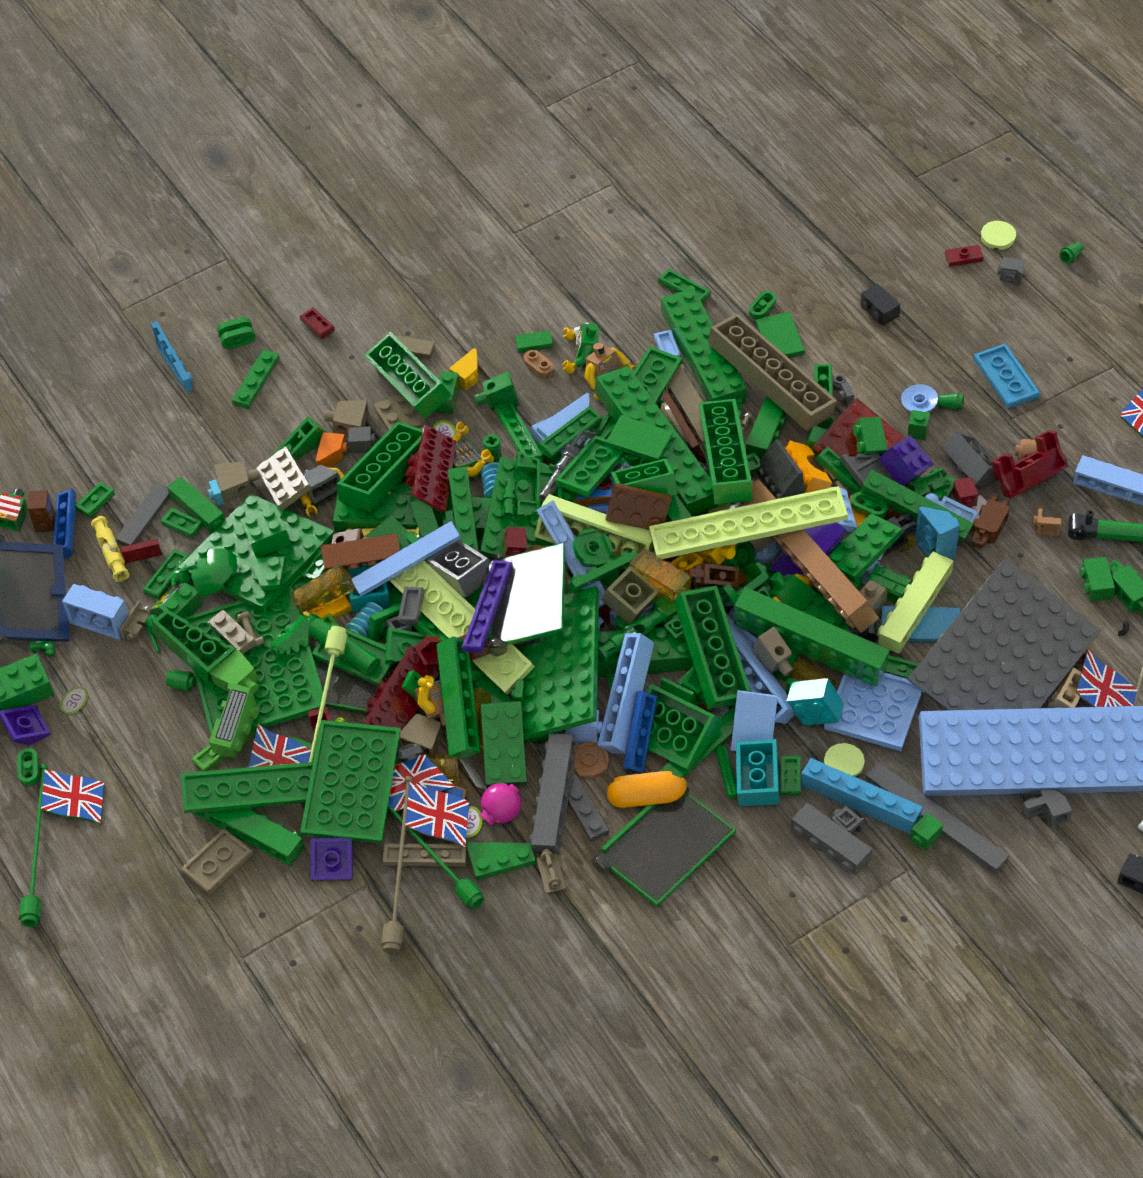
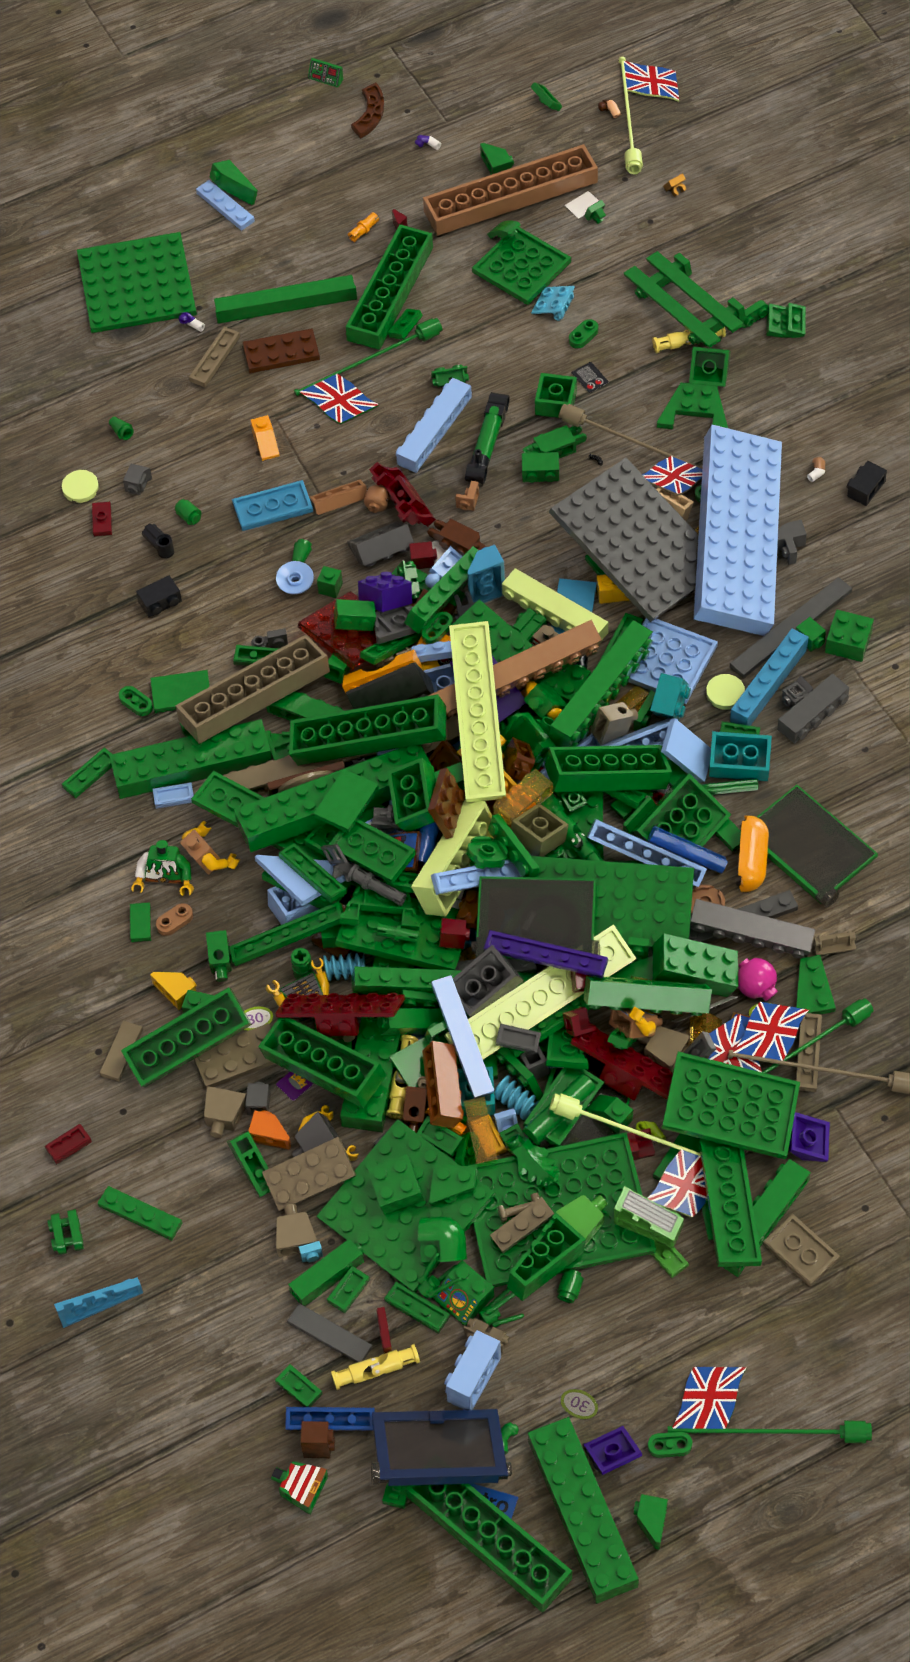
camera: 85 degrees left, 5 degrees up
none -> black piece [142,523,174,558]
none -> green brick [175,499,202,525]
none -> light orange slope [251,415,280,461]
none -> medium nougat slope [309,480,367,515]
none -> light blue plate [494,1108,518,1135]
none -> green slope [587,1094,633,1134]
none -> green brick [825,610,874,662]

